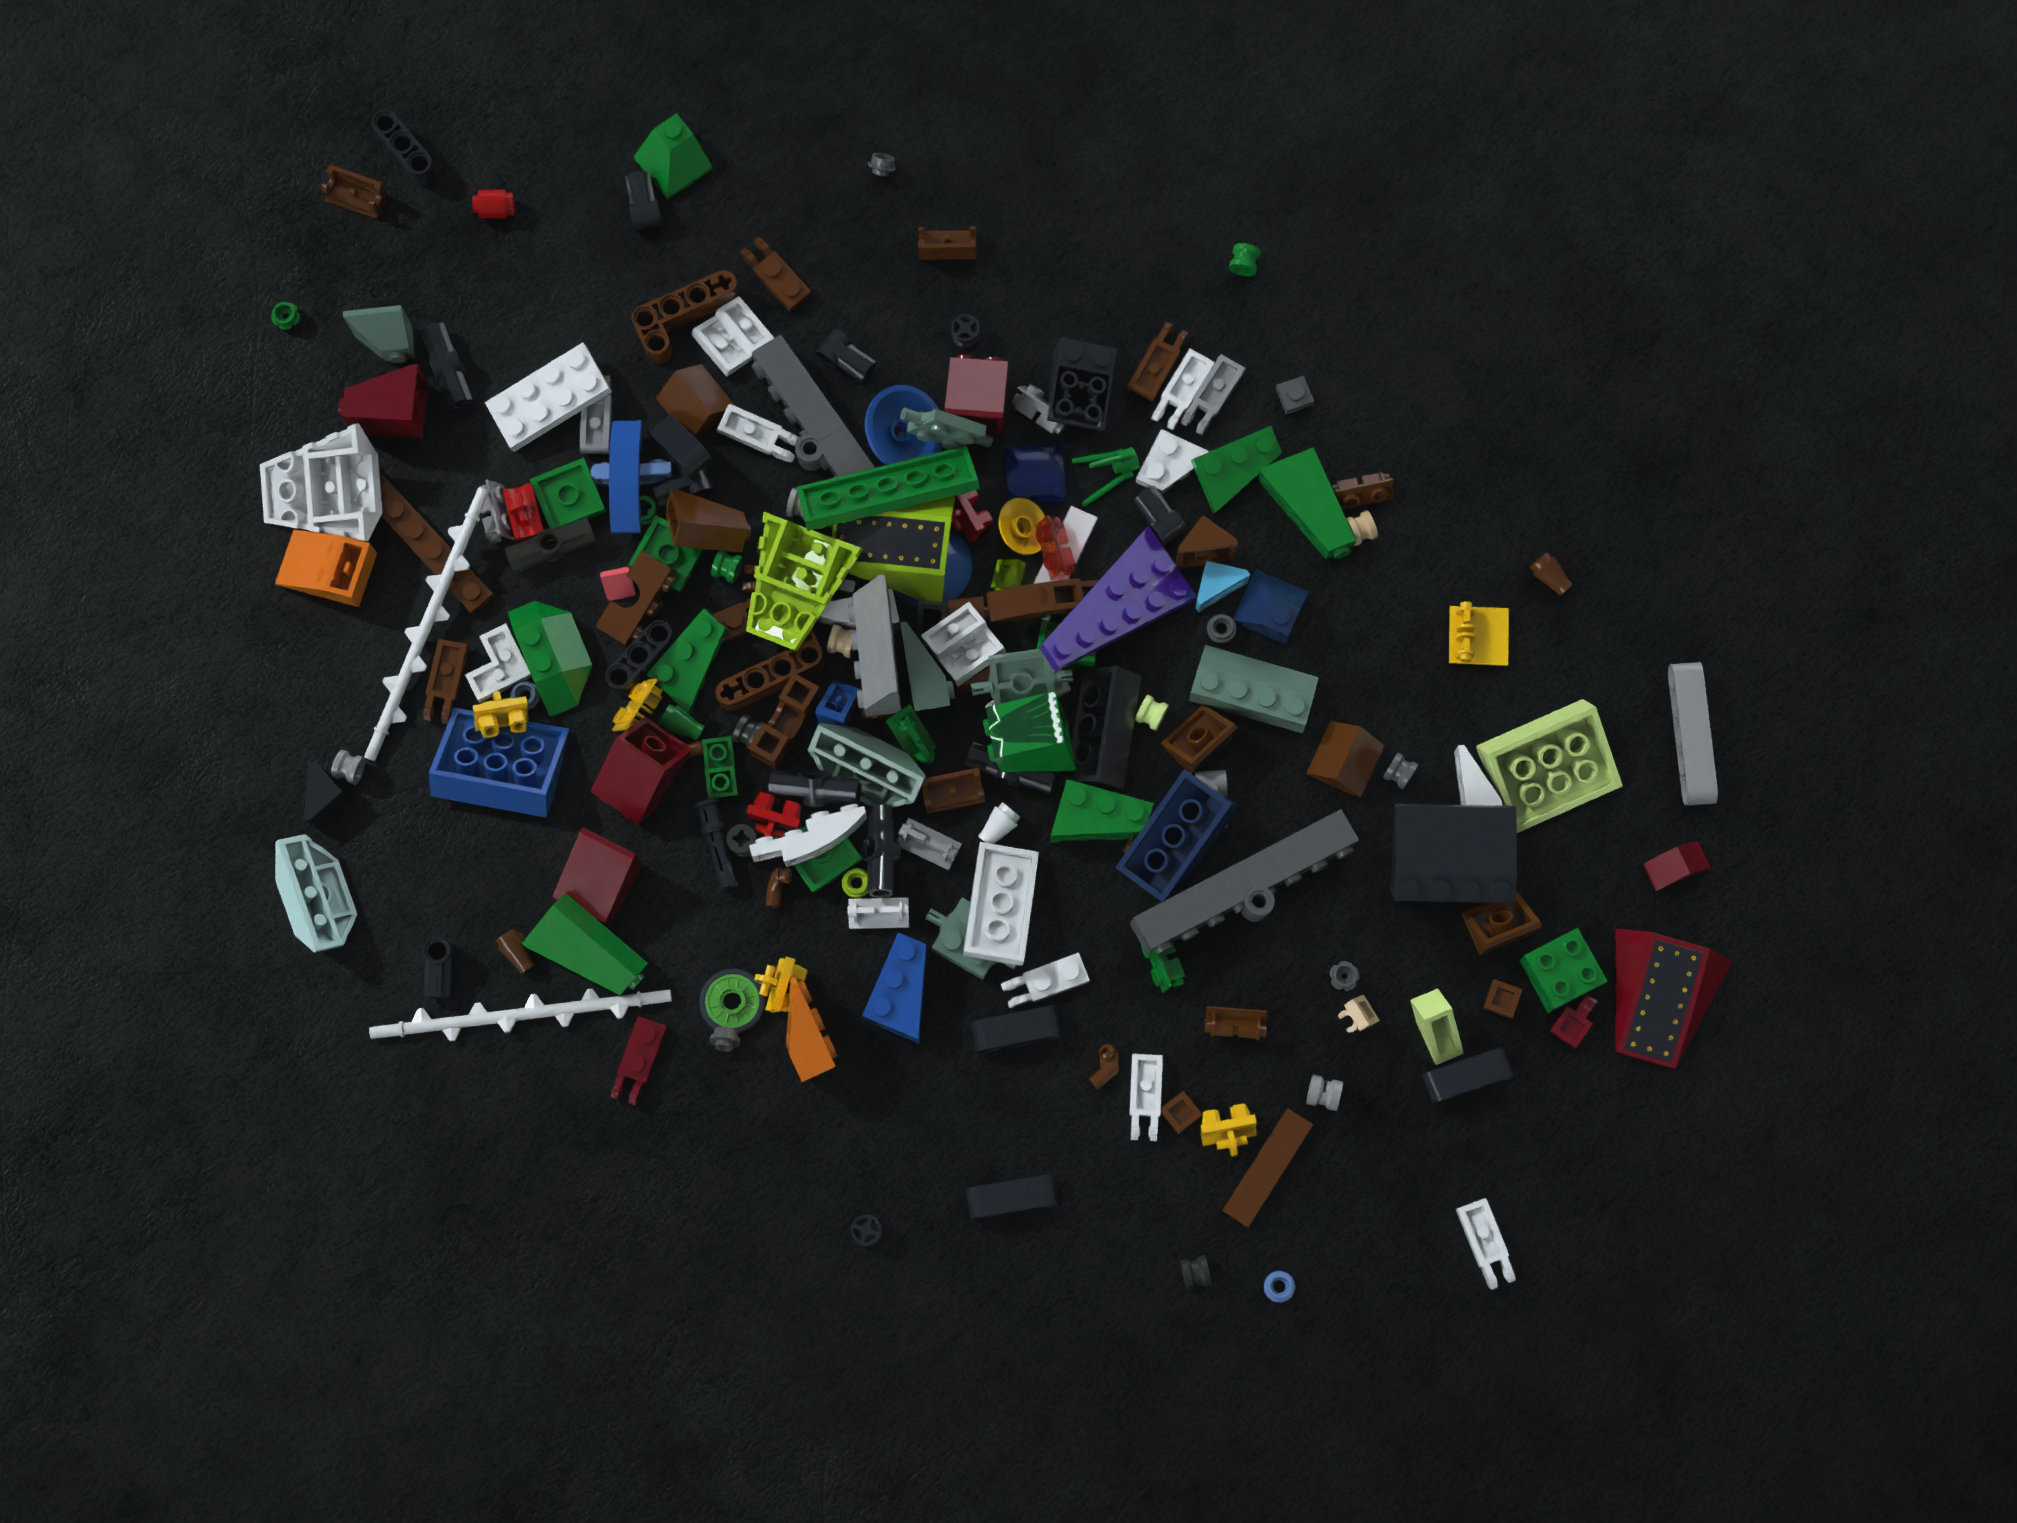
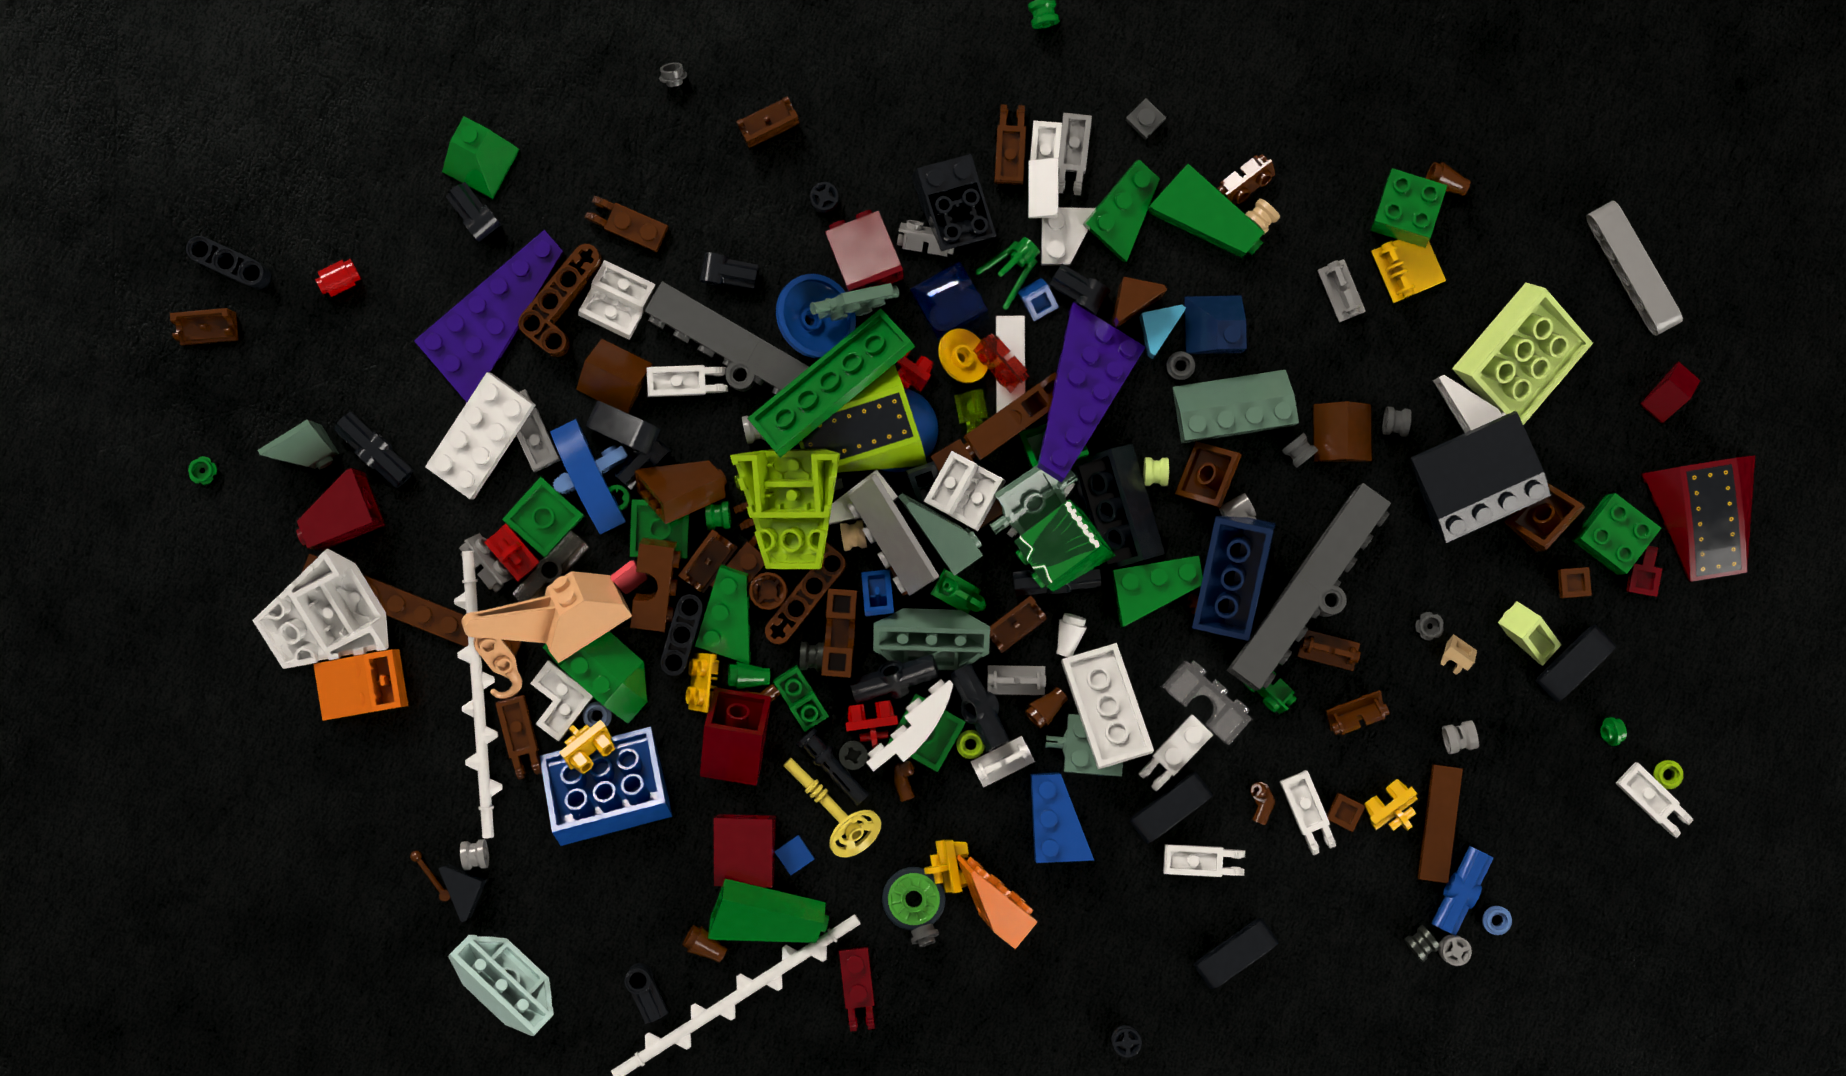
camera: 25 degrees left, 10 degrees up
none -> reddish brown hinge [410,851,451,901]
none -> dark purple wing [414,230,564,402]
none -> light nougat slope [461,571,632,699]
none -> reddish brown hinge [678,529,738,593]
none -> reddish brown wheel [749,572,789,610]
none -> blue tile [775,835,815,875]
none -> light yellow dish [783,758,881,857]
none -> blue slope [1018,278,1059,321]
none -> reddish brown cone [1025,687,1068,728]
none -> white slope [1028,158,1058,218]
none -> clear arch [1161,661,1252,745]
none -> white hinge [1163,844,1245,877]
none -> dark grey wheel [1282,432,1318,468]
none -> reddish brown hinge [1297,630,1361,671]
none -> light grey hinge [1317,259,1366,322]
none -> green brick [1371,168,1447,248]
none -> blue piece [1432,846,1493,936]
none -> light grey wheel [1438,934,1472,966]
none -> green plate [1601,717,1627,746]
none -> lime plate [1653,760,1683,789]

